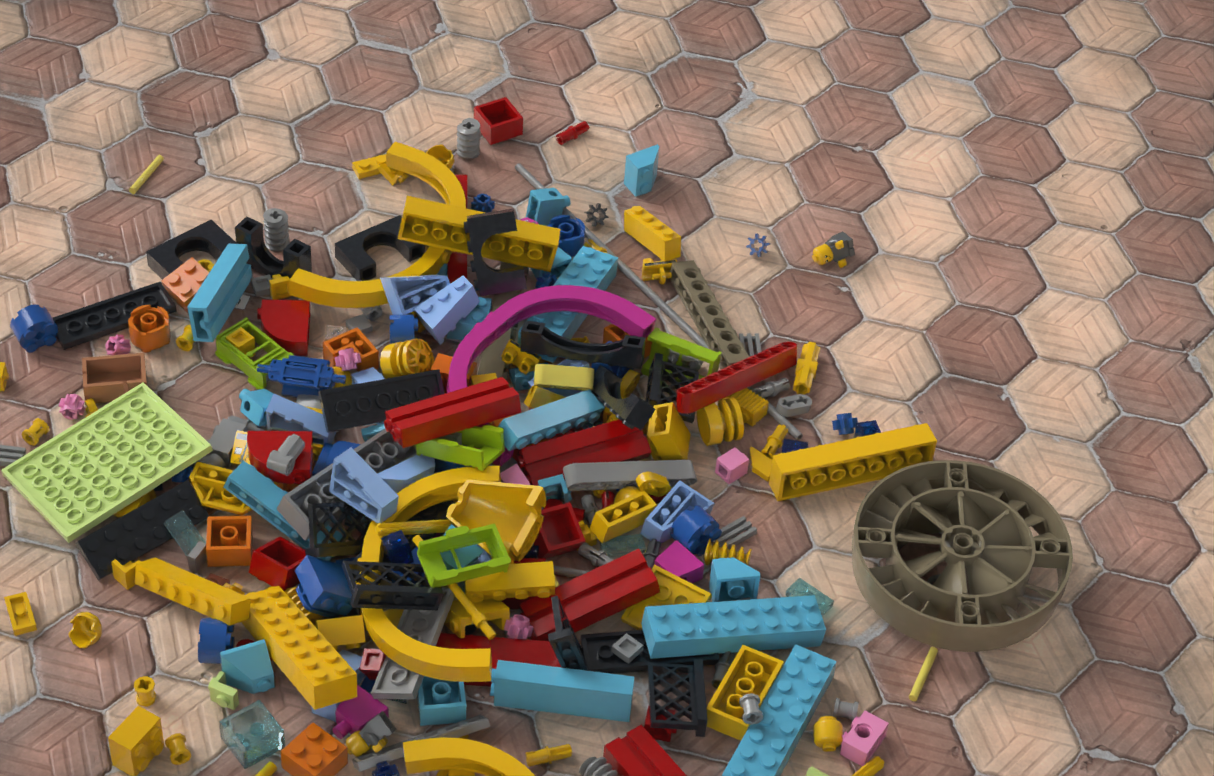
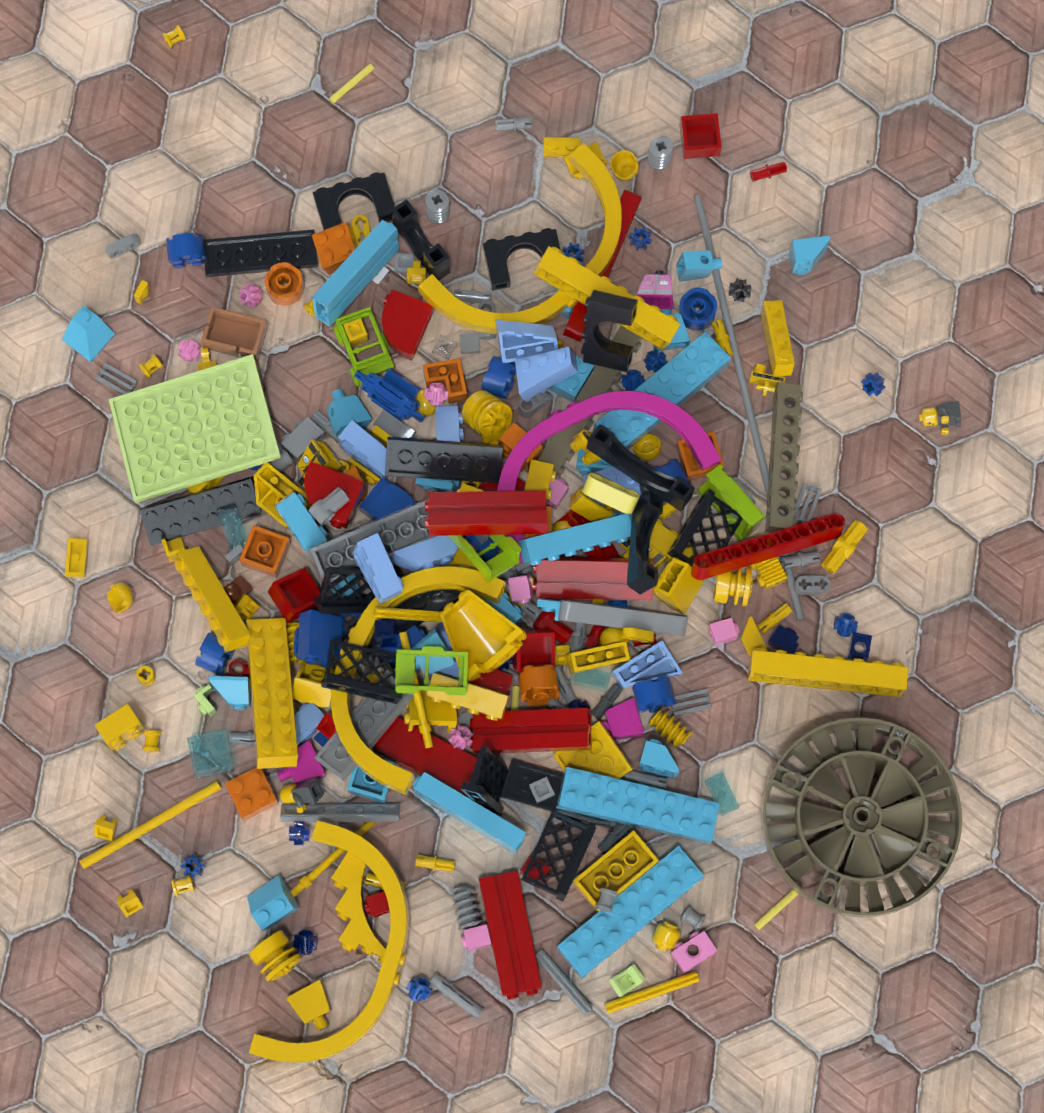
camera: 25 degrees right, 30 degrees up
none -> light grey pin [229,731,255,747]
none -> light grey axle [495,117,532,131]
none -> light grey piece [518,392,553,418]
none -> orange brick [518,665,560,706]

